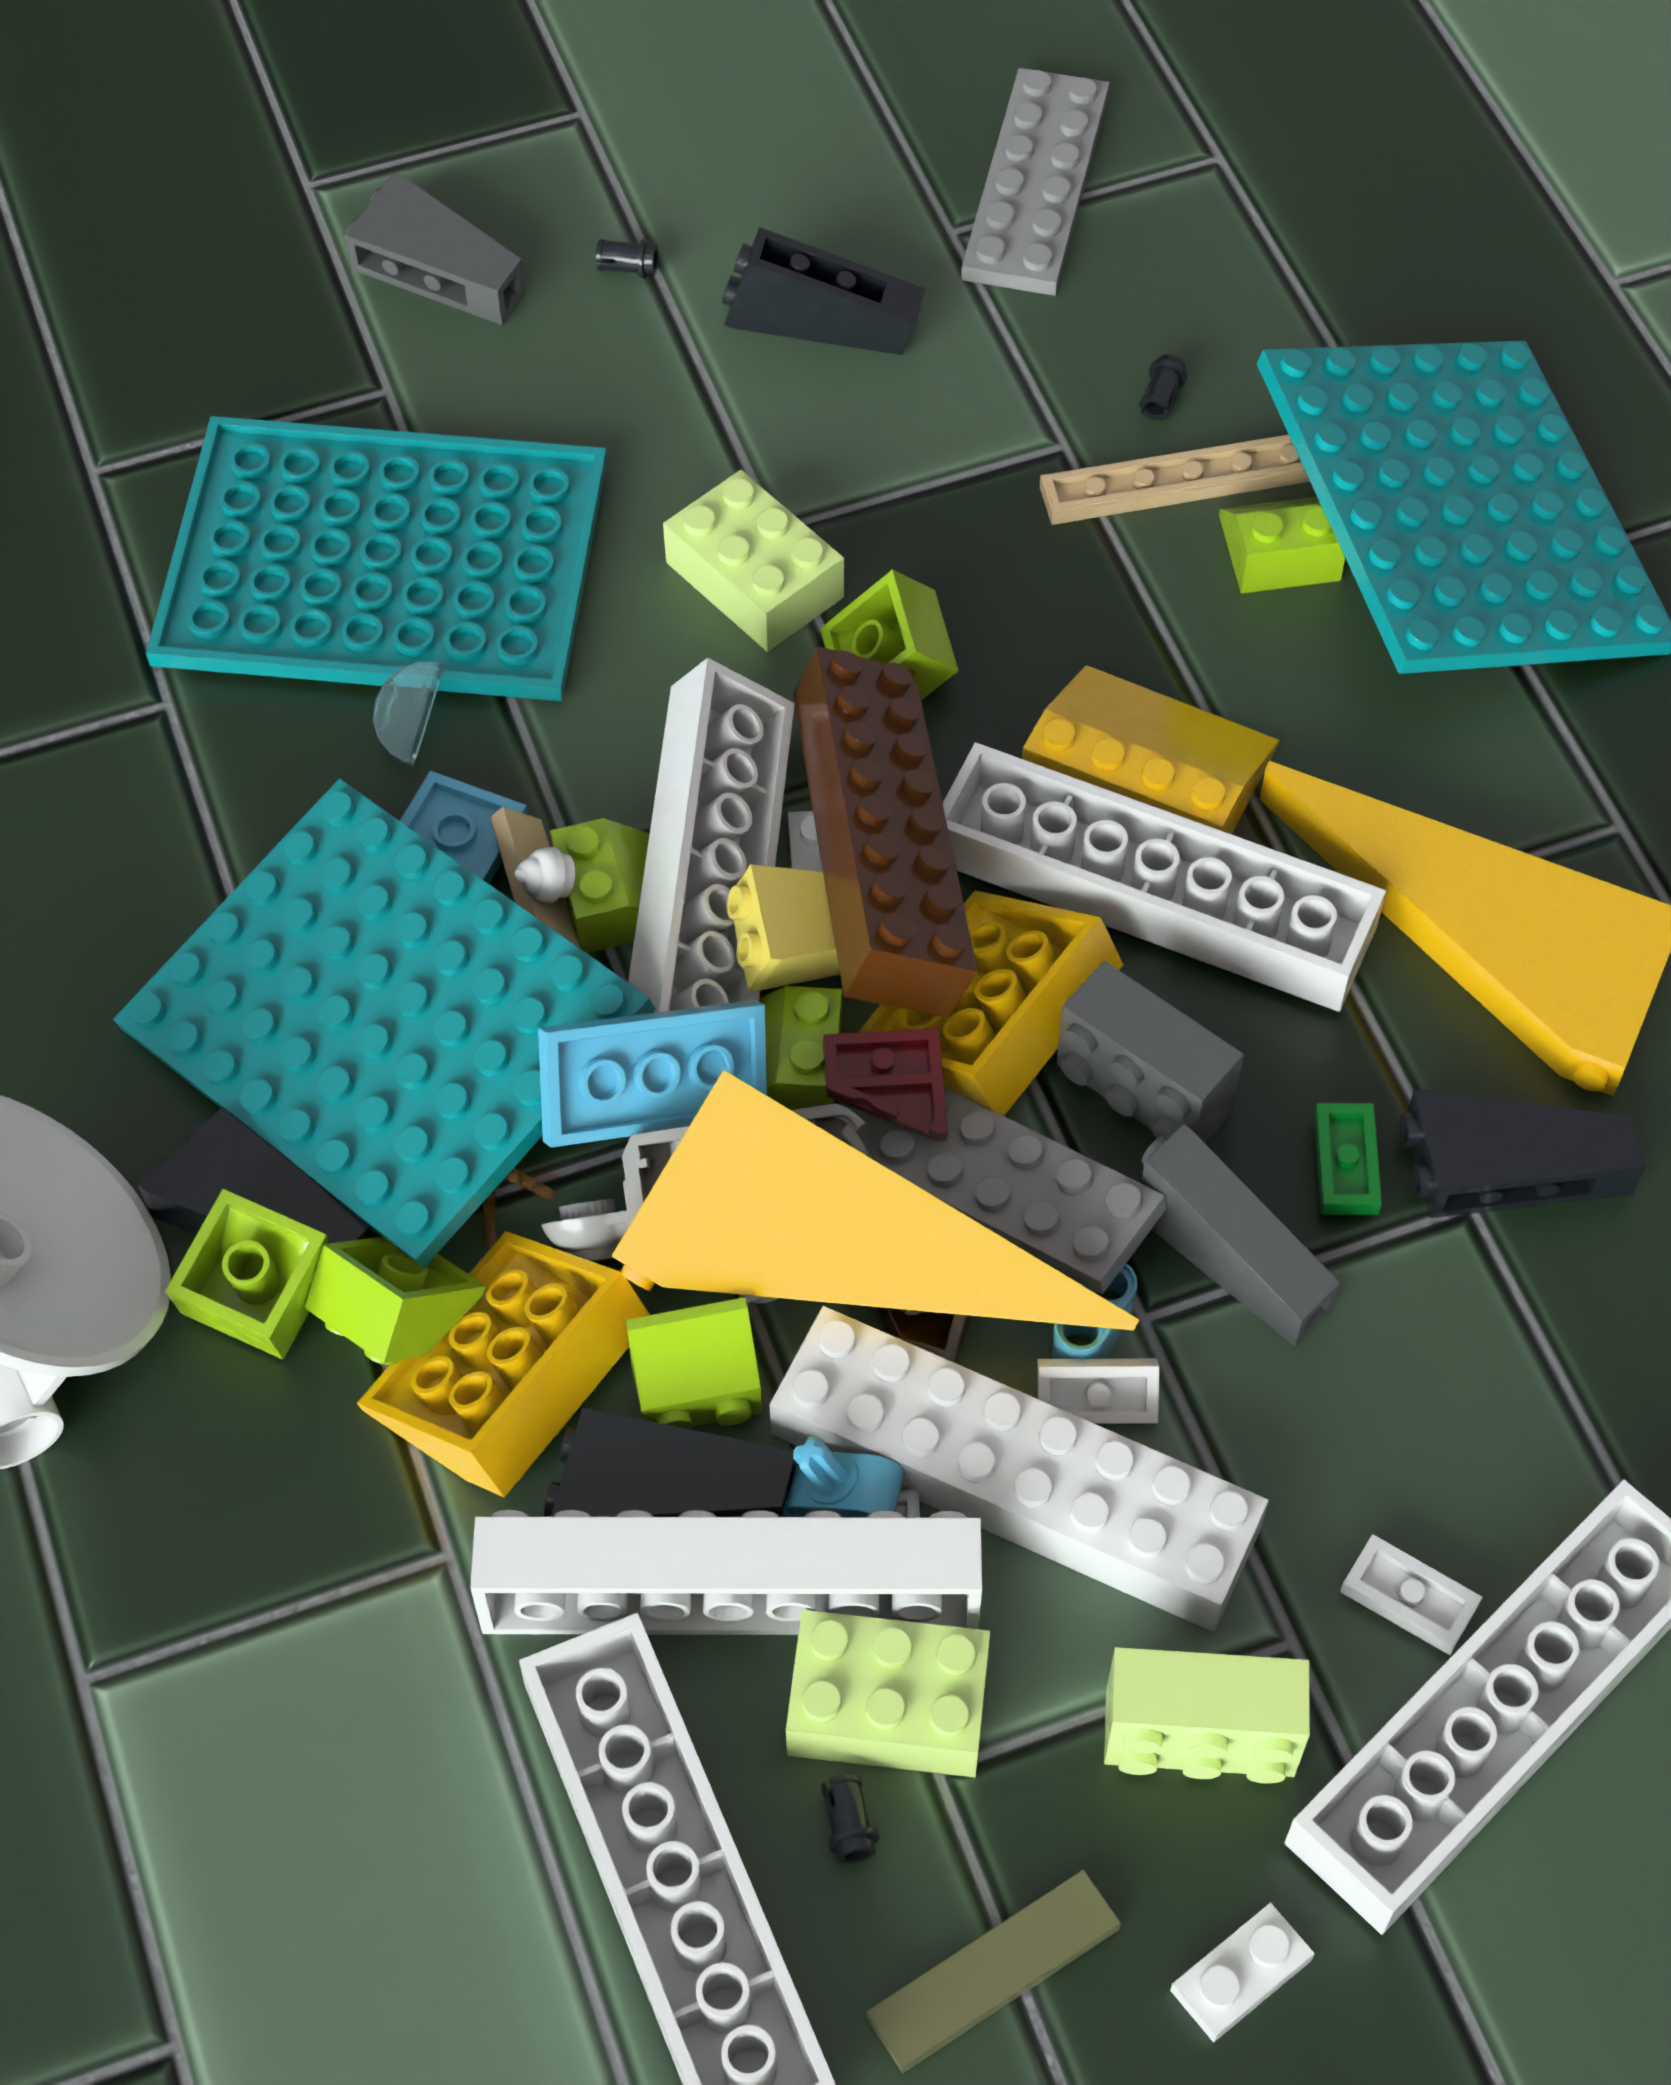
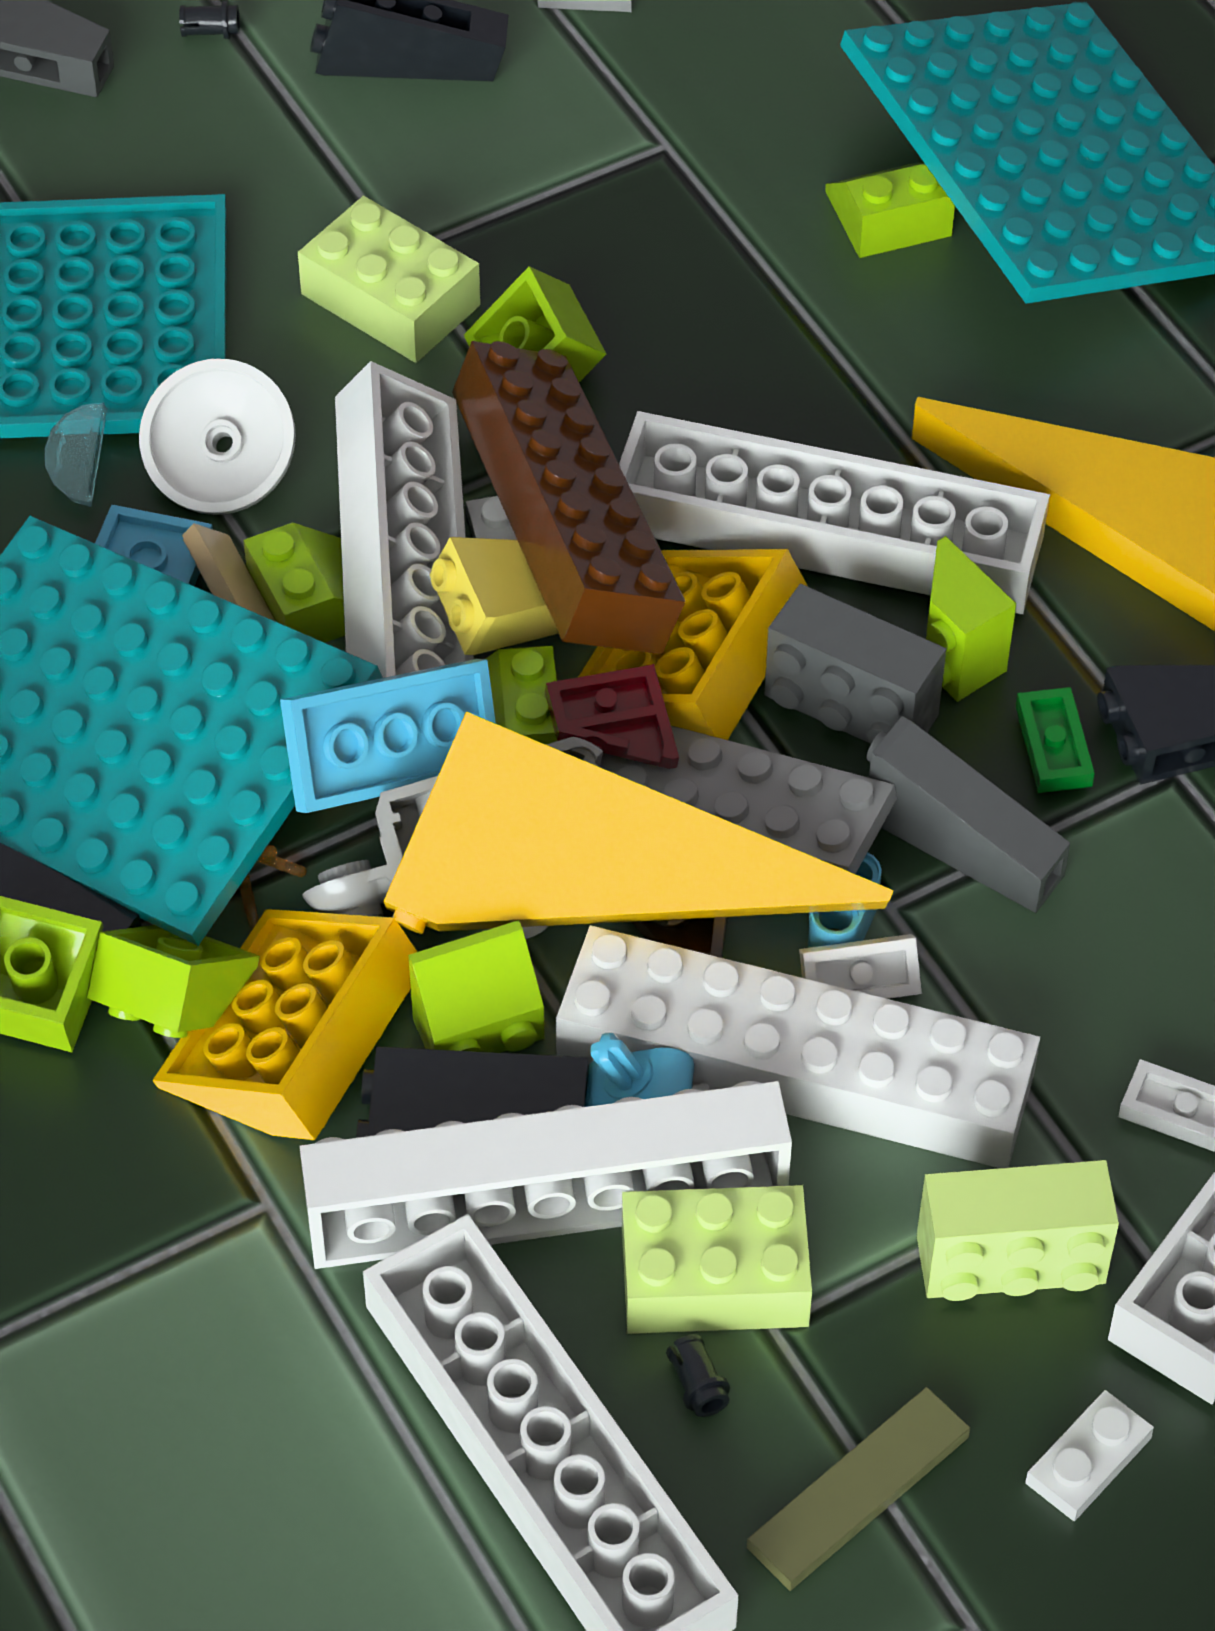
camera: 10 degrees left, 5 degrees down
white plate [515,847,575,903] -> none
yellow slope [1022,665,1279,835] -> none
tan tile [1040,434,1310,525] -> none
black pin [1139,354,1188,420] -> none
none -> white dish [139,359,296,515]
none -> lime slope [926,536,1016,702]

